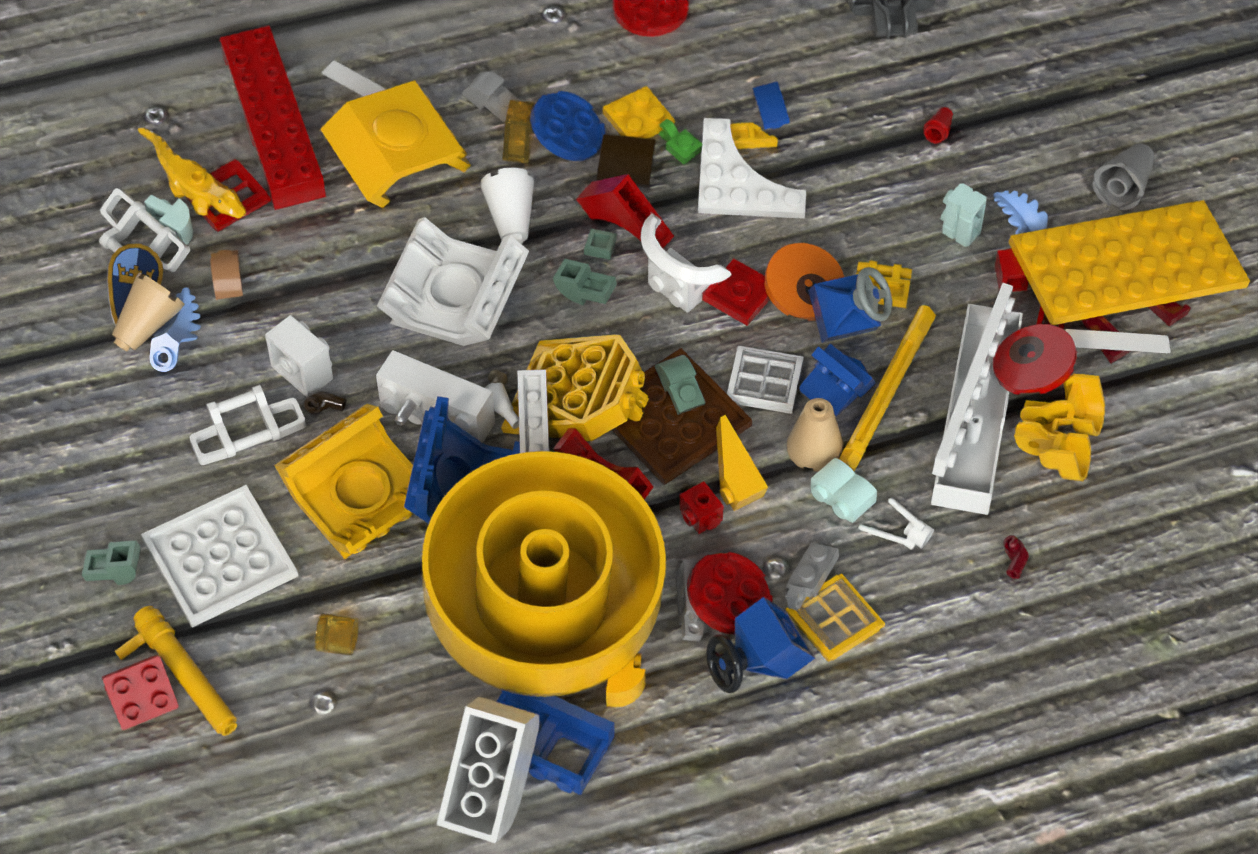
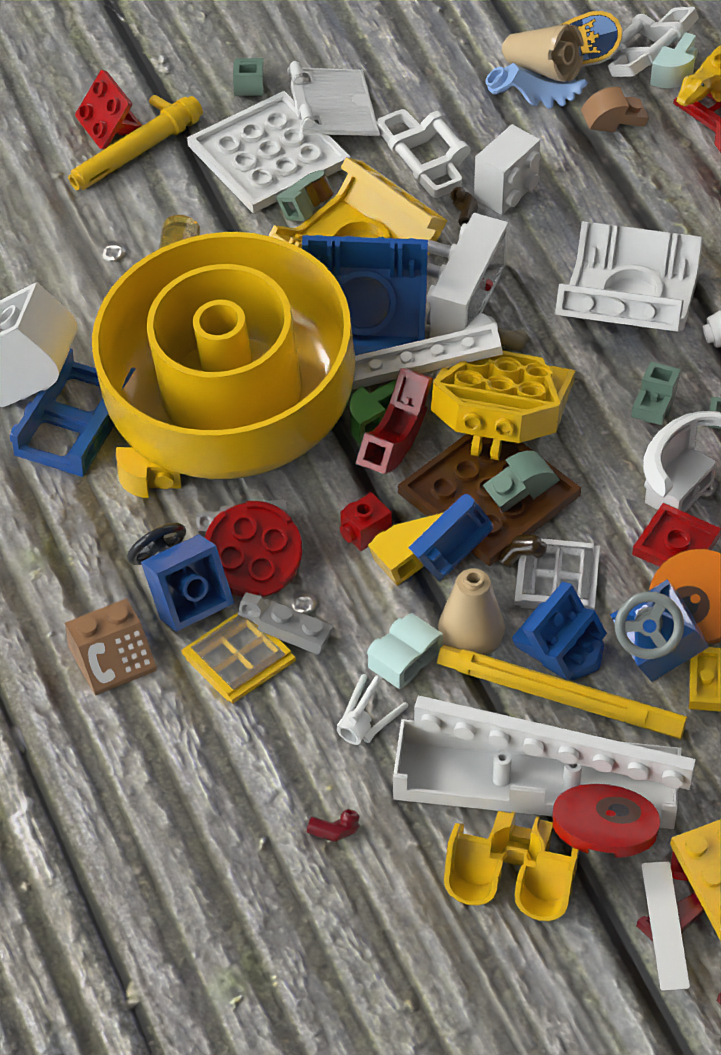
camera: 85 degrees right, 5 degrees down
none -> medium nougat slope [65,598,157,695]
none -> sand green leg [276,170,334,221]
none -> white window [287,61,380,136]
none -> blue container [408,494,493,582]
none -> dark brown arm [498,535,547,568]

